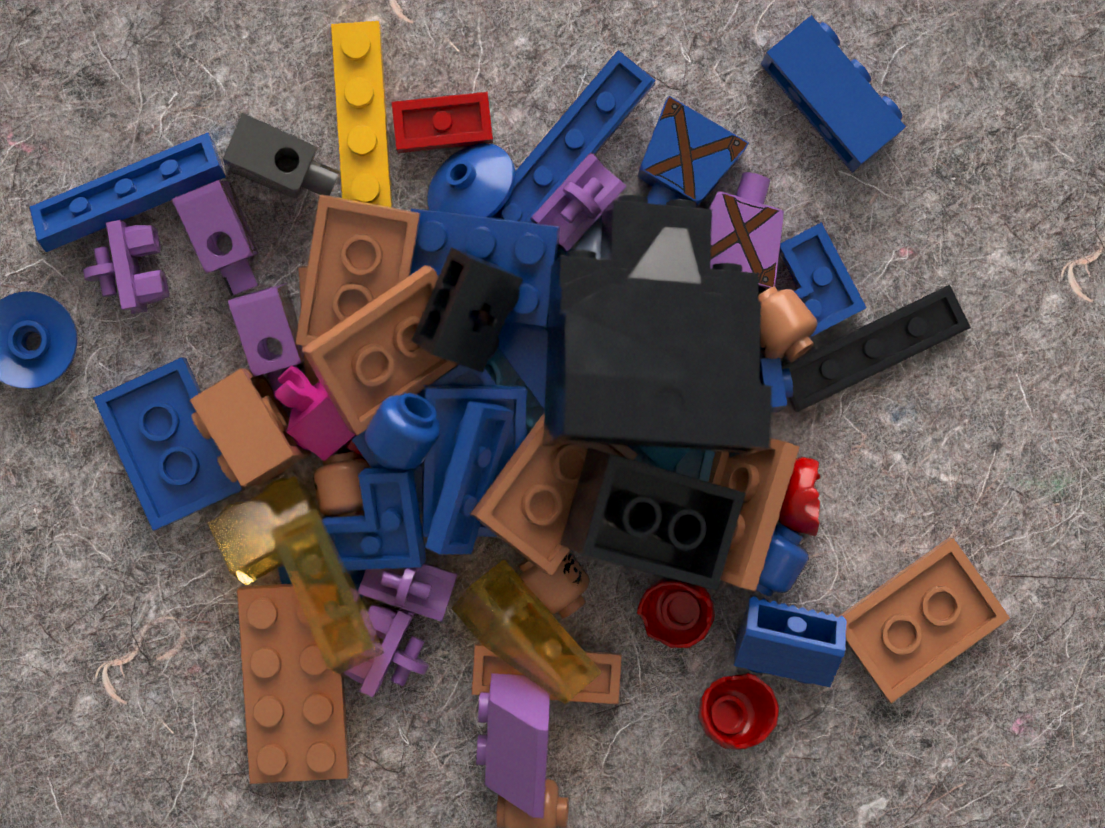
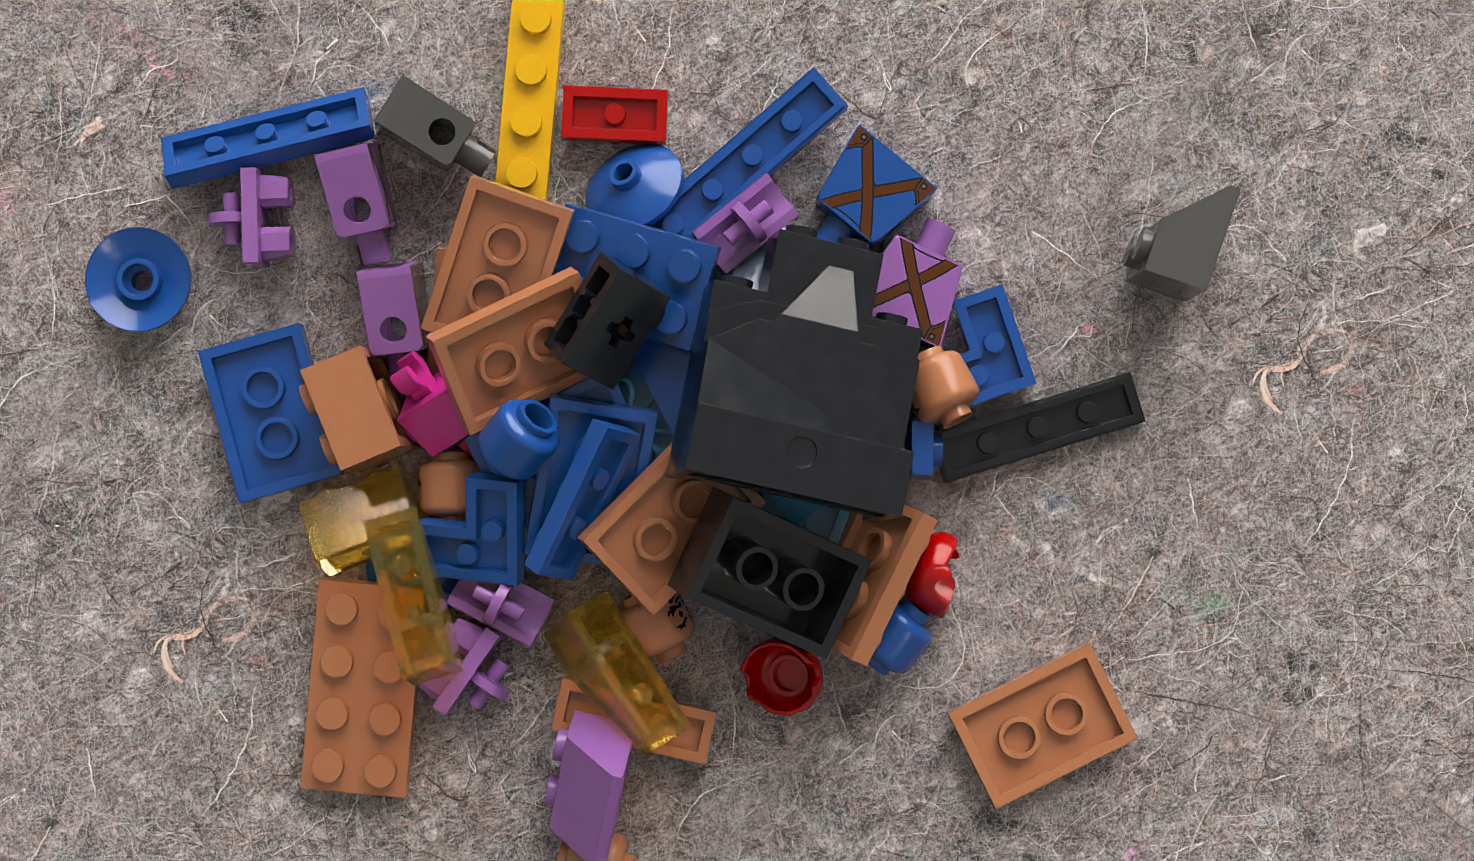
camera: 15 degrees right, 0 degrees up
red hair [698,673,779,750] -> none
blue brick [734,596,847,688] -> none
blue brick [761,15,906,173] -> none
none -> dark grey slope [1123,185,1241,301]

